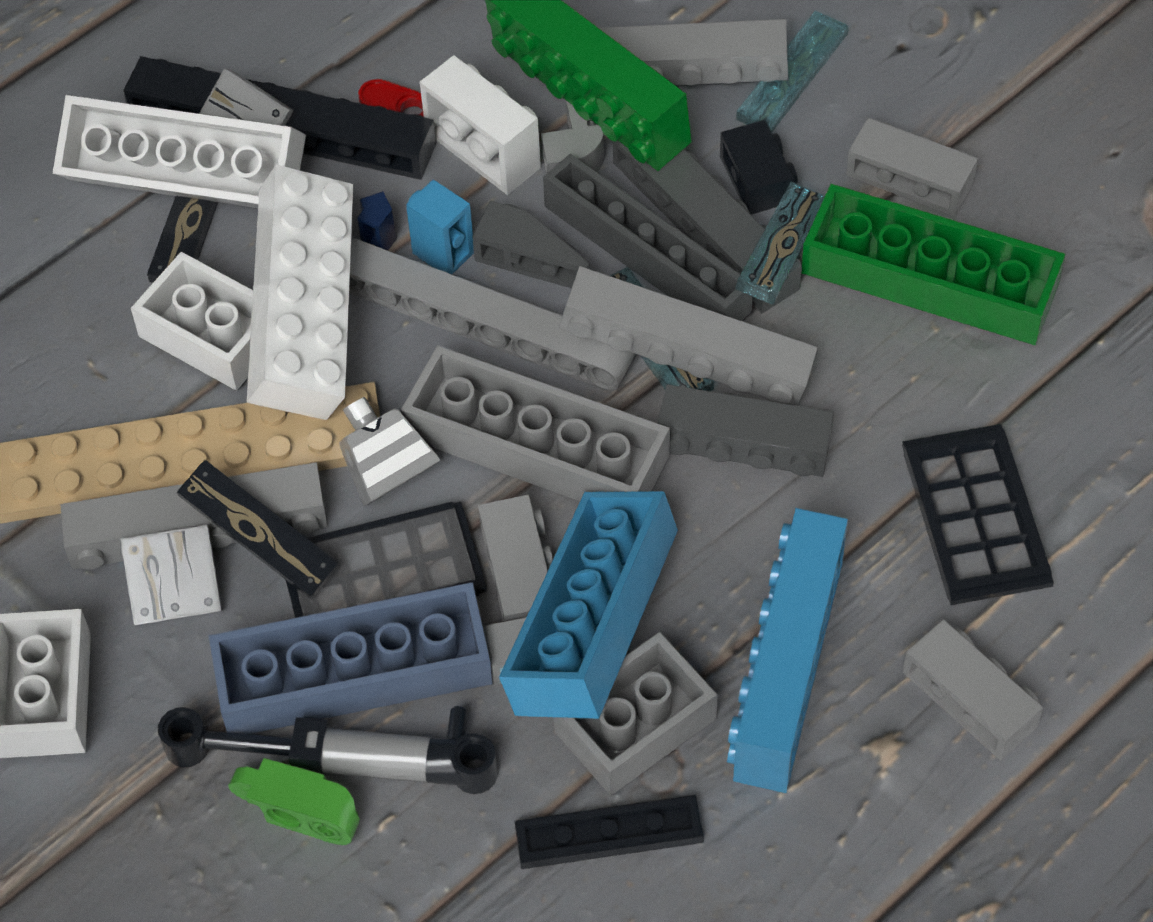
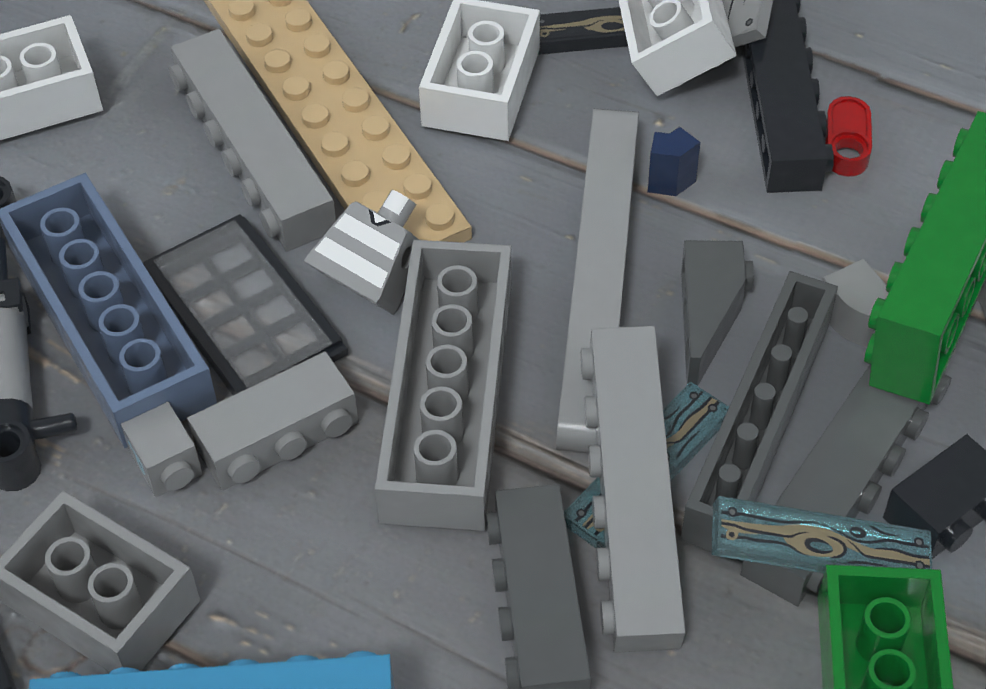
camera: 70 degrees right, 5 degrees down
tile [120,525,222,625] -> none
black tile [177,459,340,600] -> none
white brick [247,165,353,420] -> none
dark azure brick [406,180,474,274] -> none
white brick [420,55,541,195] -> none
dark azure brick [499,491,678,719] -> none

